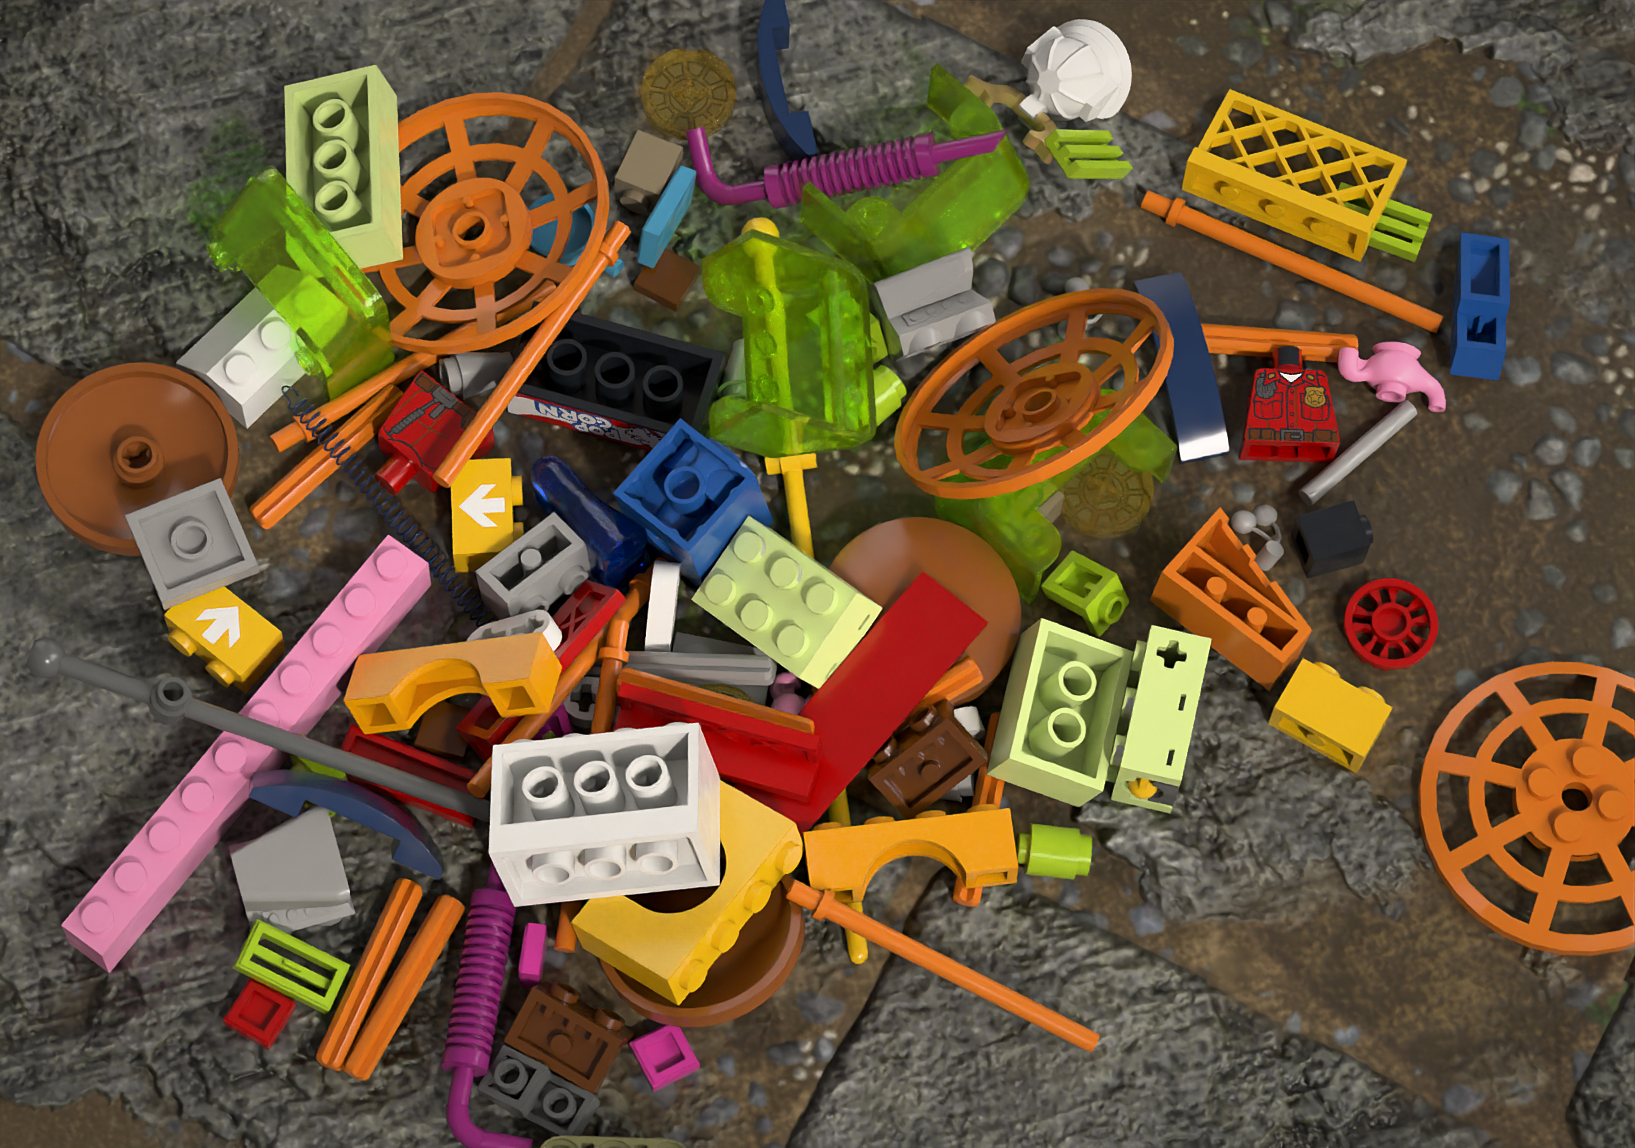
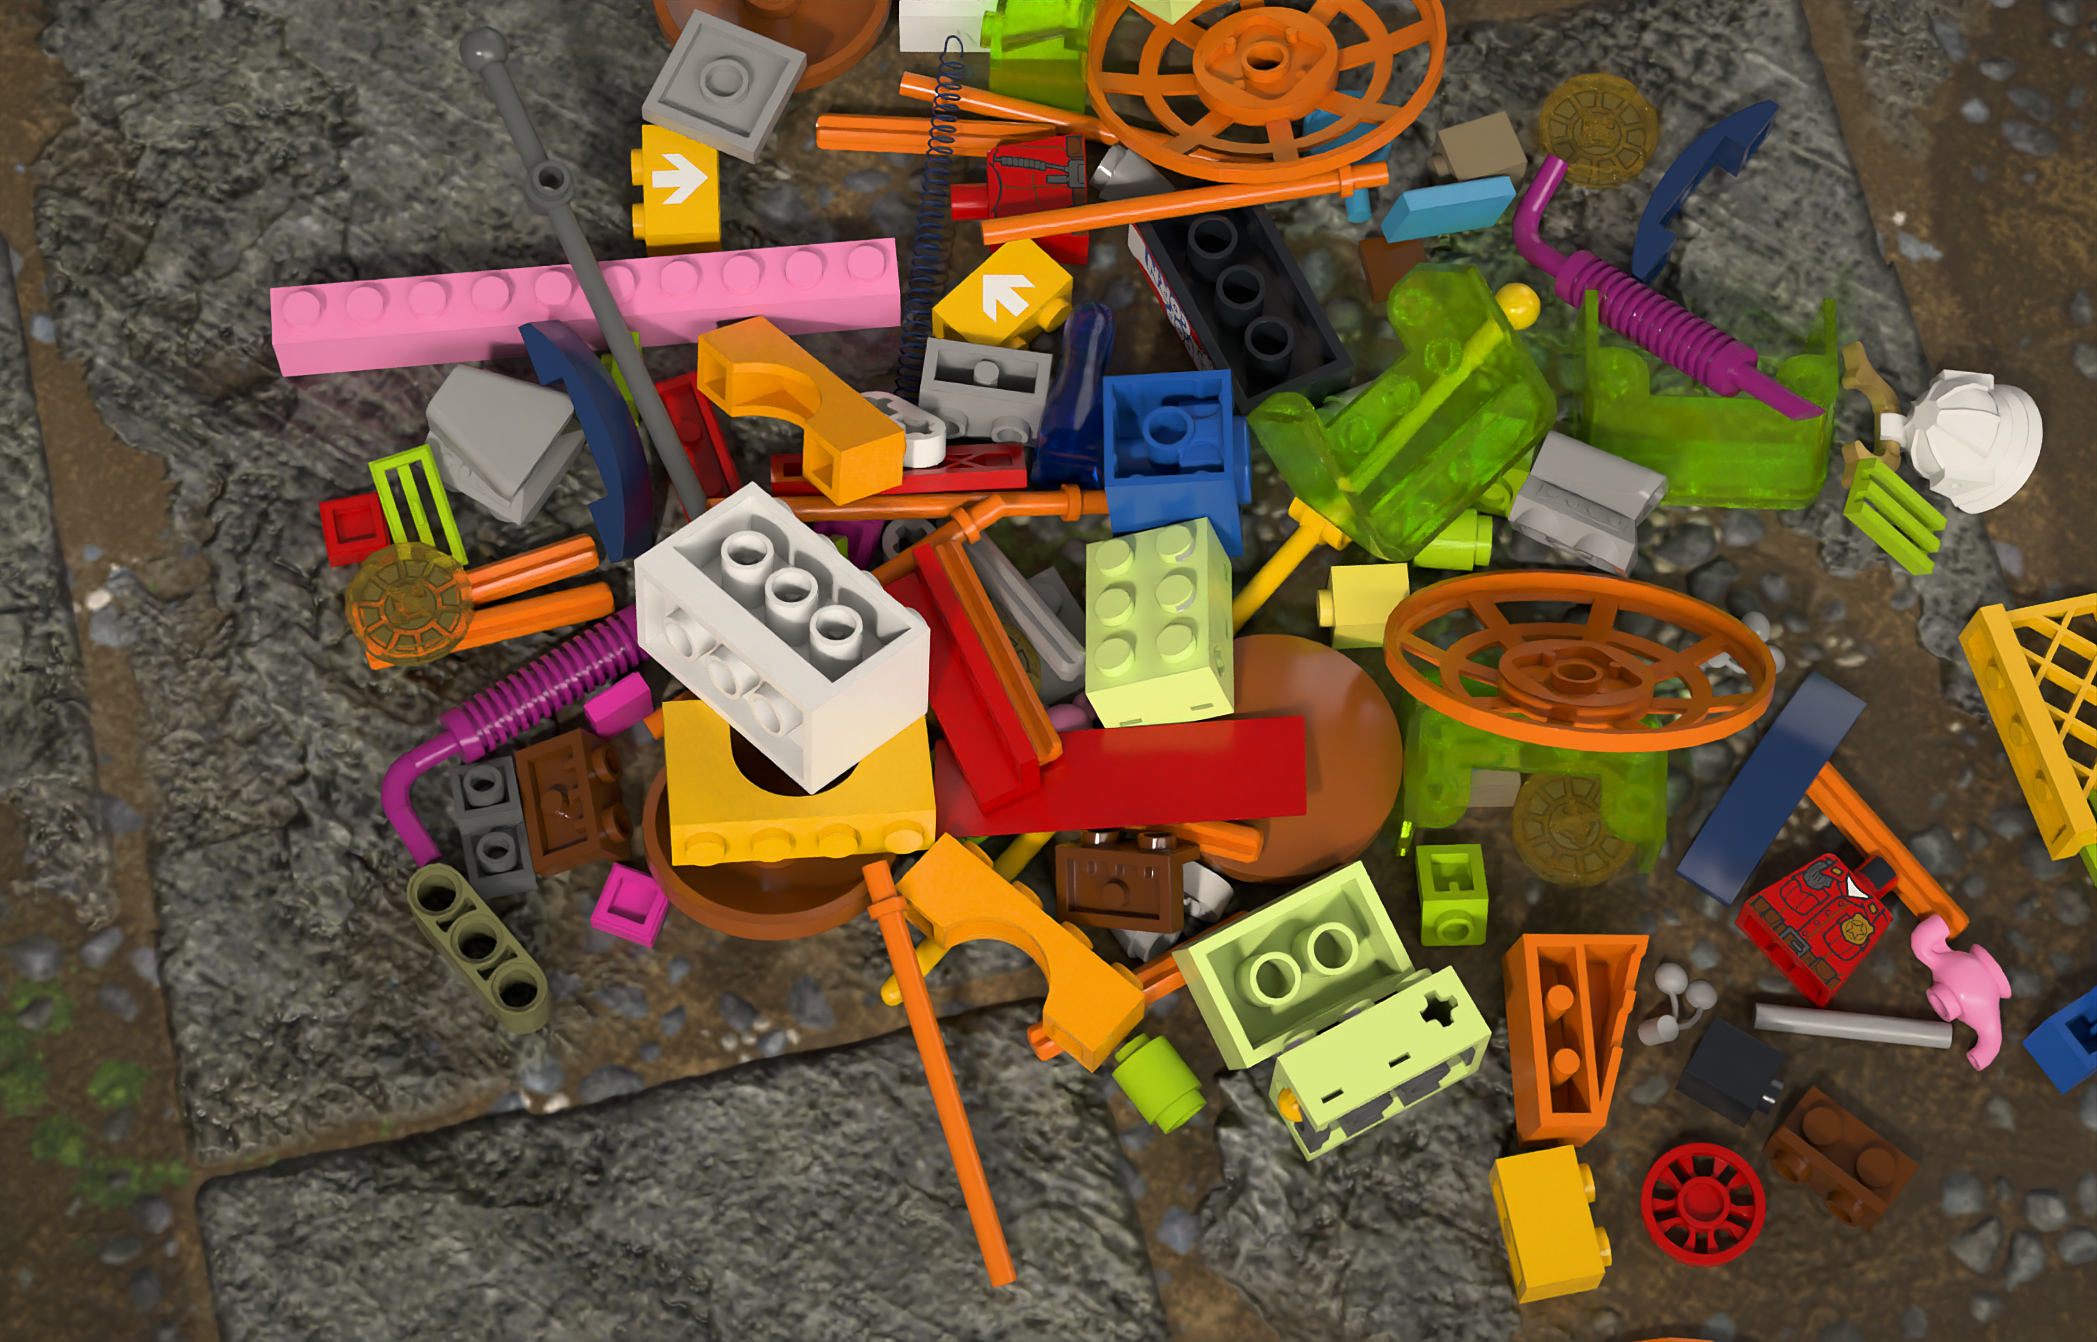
camera: 50 degrees right, 0 degrees up
reddish brown tile [414,701,471,763] -> none
white beam [645,560,681,652] -> none
orange bar [1141,190,1444,334] -> none
none -> clear yellow tile [345,542,474,666]
none -> light yellow brick [1316,563,1410,649]
none -> reddish brown bracket [1762,1085,1920,1232]

